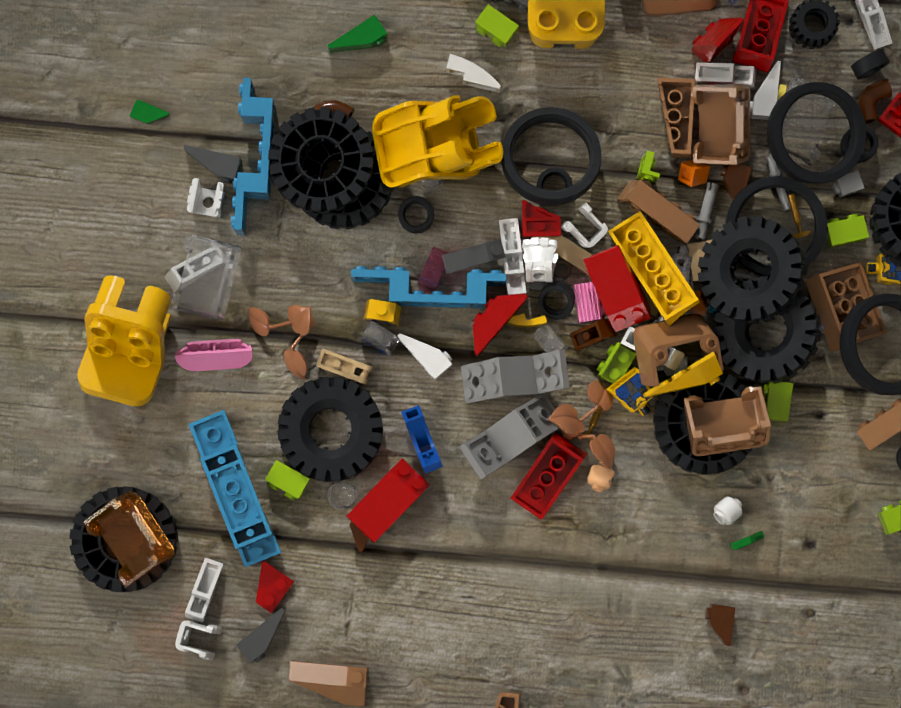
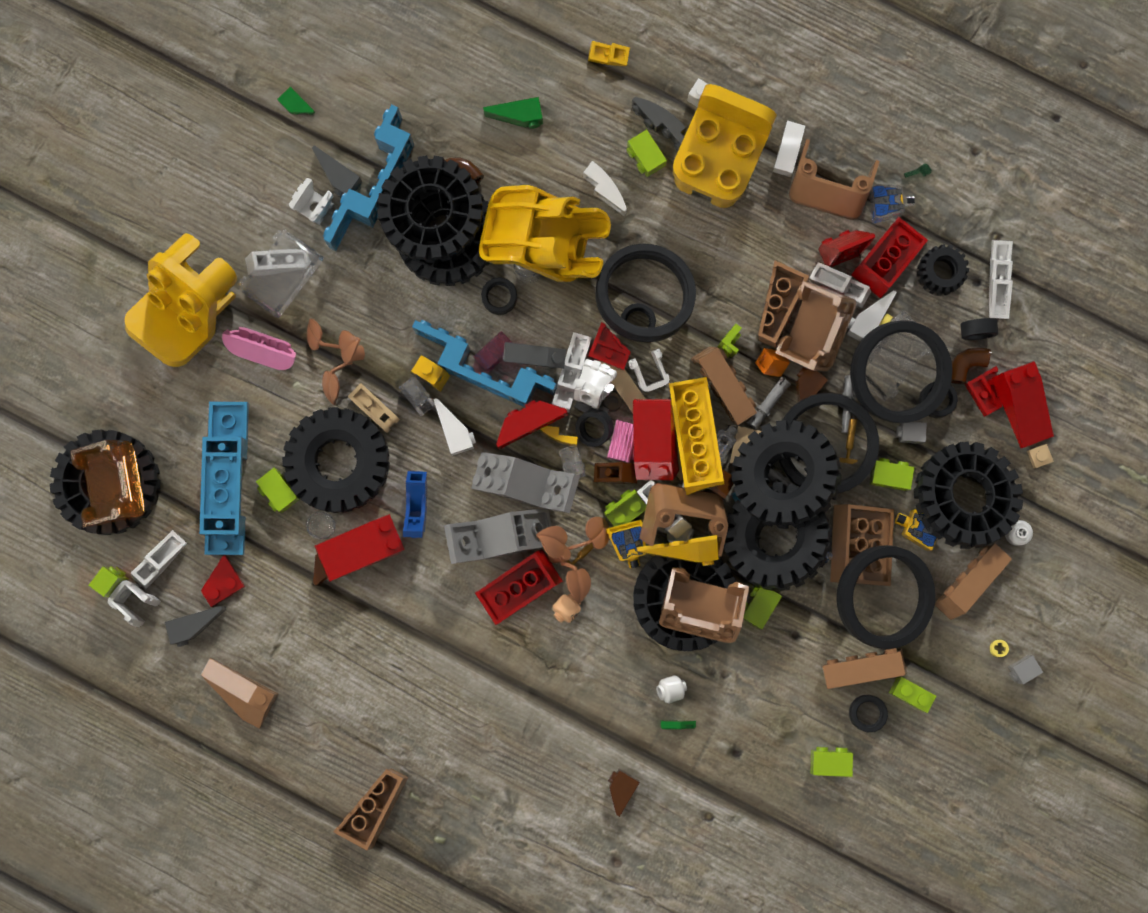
camera: 25 degrees right, 0 degrees up
none -> lime brick [88,566,129,597]

